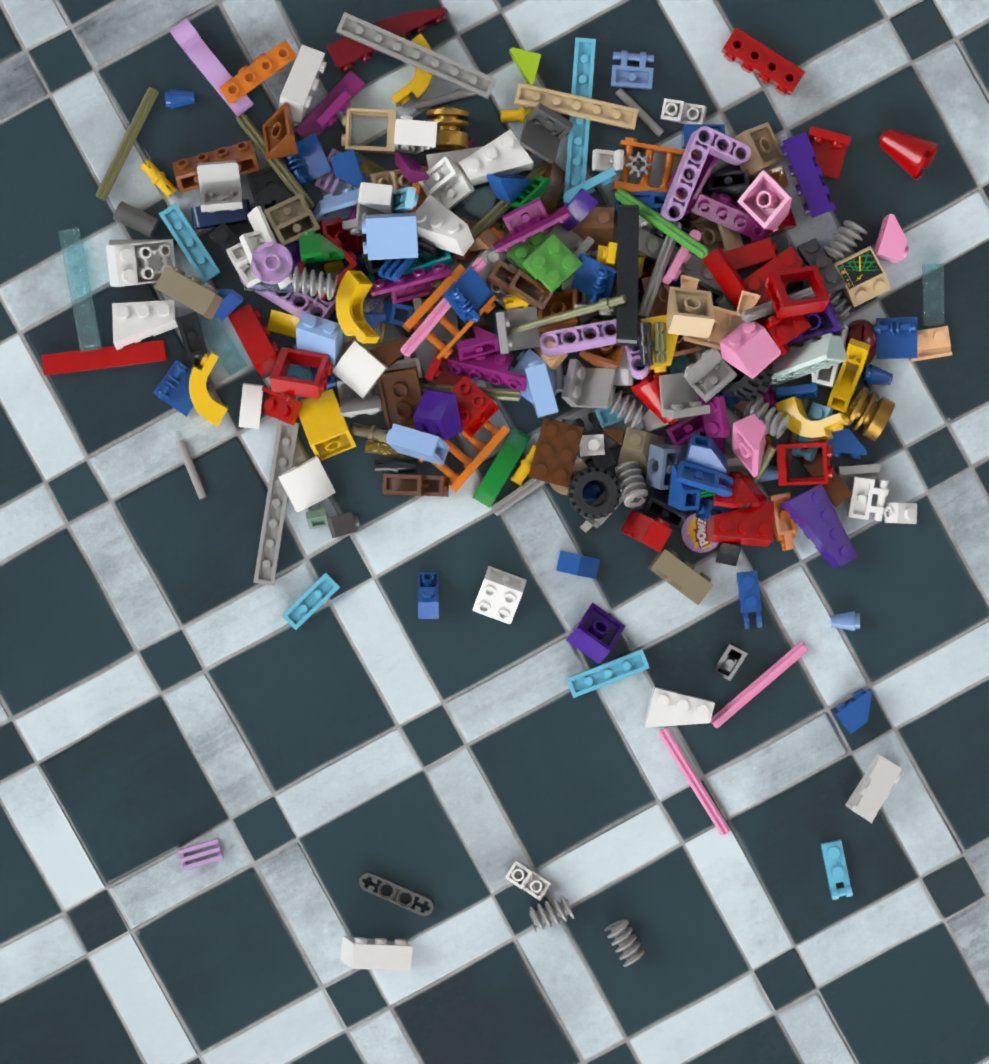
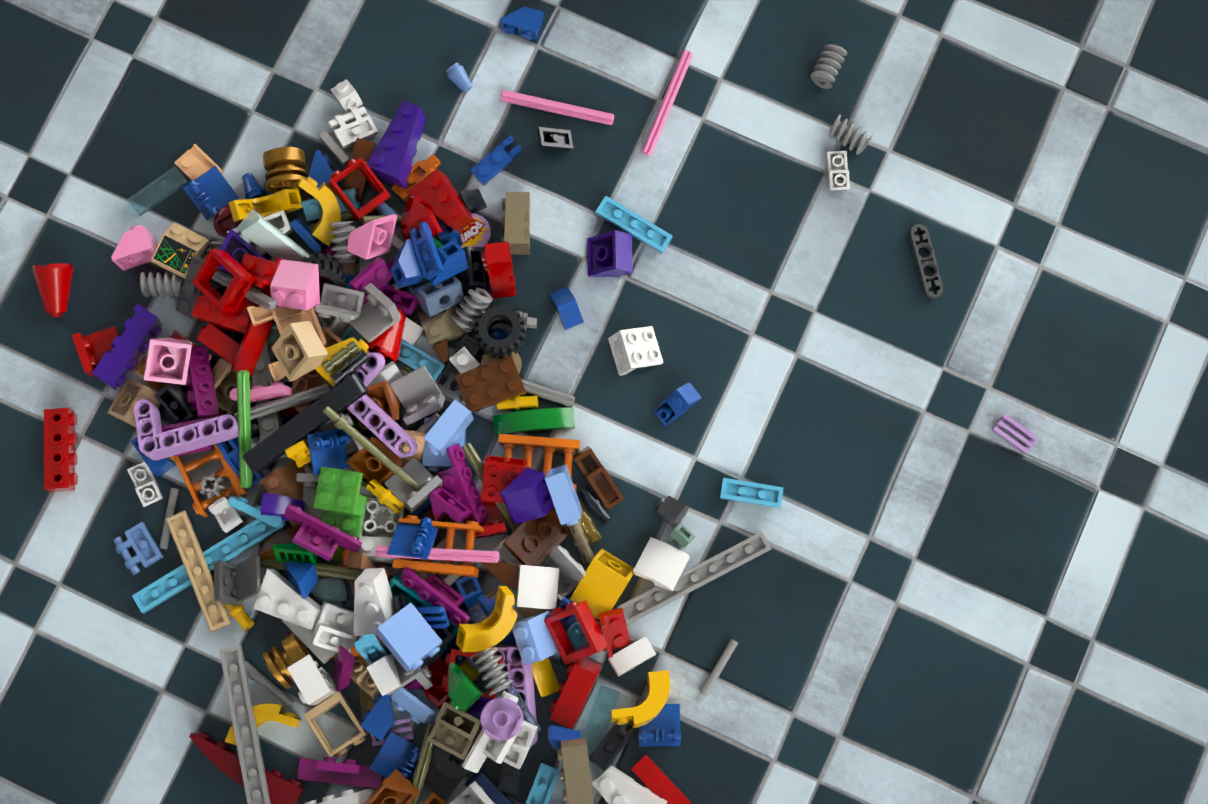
camera: 130 degrees left, 10 degrees down
white wedge [340,936,413,971] -> none
reddish brown slope [486,259,553,310] -> none
lime slope [509,47,541,86] -> none
light grey piece [603,386,649,428] -> none
white wedge [643,686,715,728] -> none

